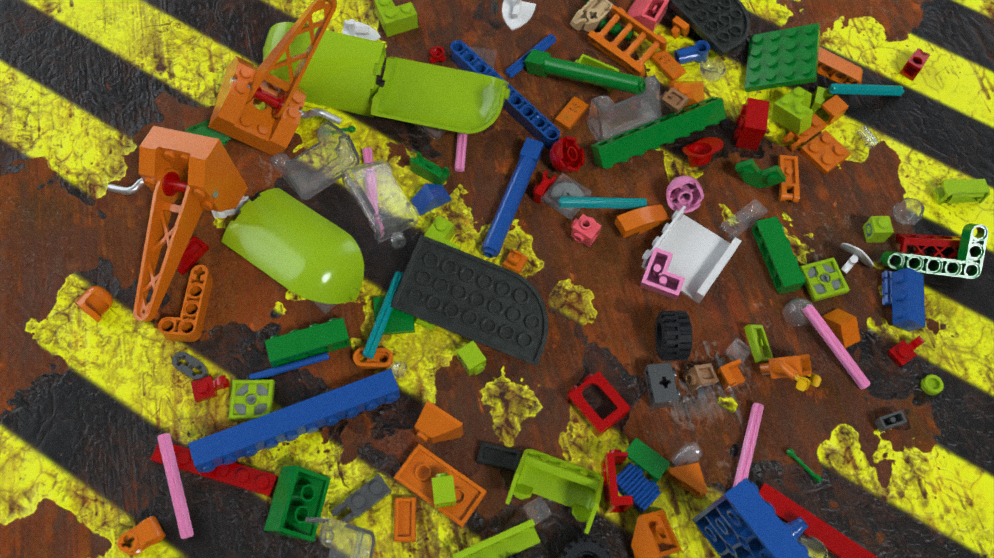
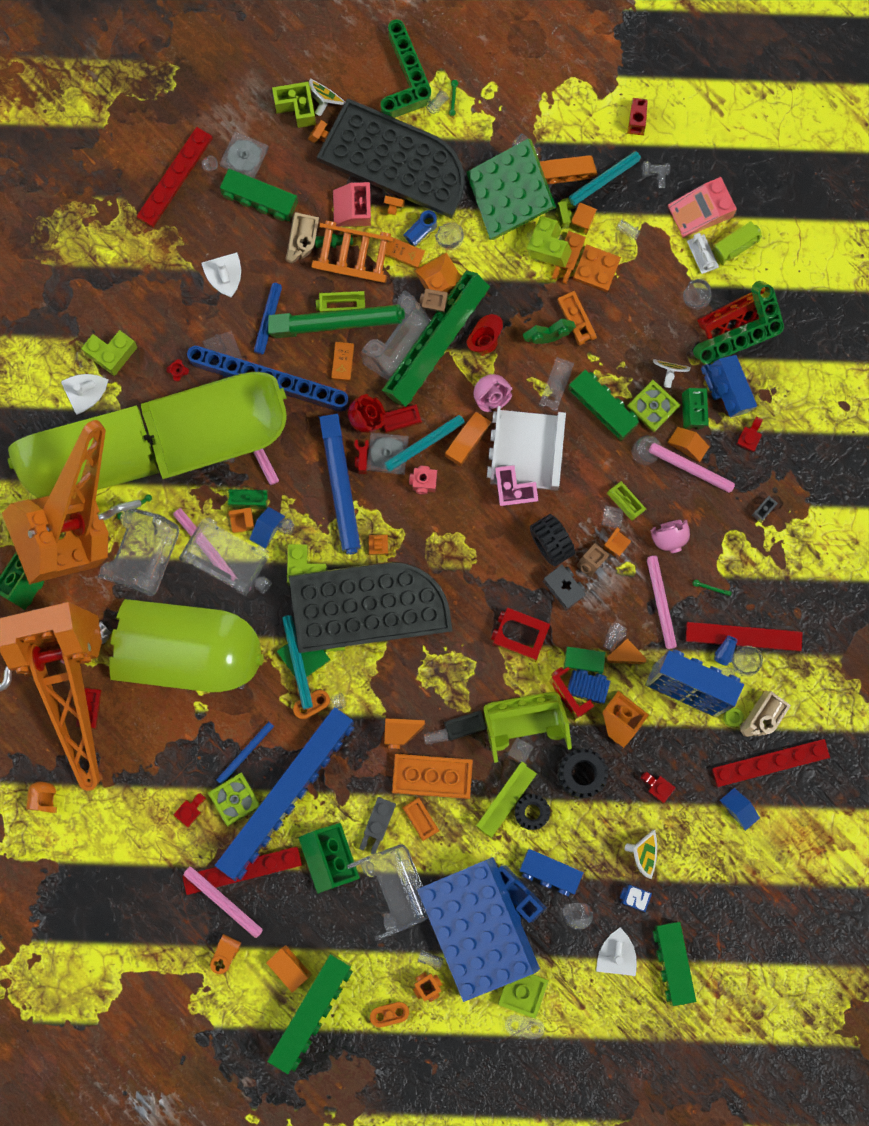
camera: 30 degrees left, 15 degrees up
orange beam [158,265,213,342] -> none
dark grey beam [172,352,209,381] -> none
green brick [264,318,351,367] -> none
lime brick [431,473,456,508] -> none
lime brick [456,341,486,376] -> none
red brick [733,98,769,150] -> none
orange torso [760,354,822,391] -> none
lime brick [863,216,894,243] -> none
lime tile [921,374,944,395] -> none
none -> orange panel [228,508,255,533]
none -> clear hinge [278,519,294,535]
none -> red tile [383,404,422,433]
none -> clear pin [423,728,449,746]
none -> clear piece [642,161,670,188]
none -> bright pink cylinder [650,520,690,553]
none -> coral slope [668,177,737,238]
none -> green hinge [682,388,709,430]
none -> white hinge [687,233,719,274]

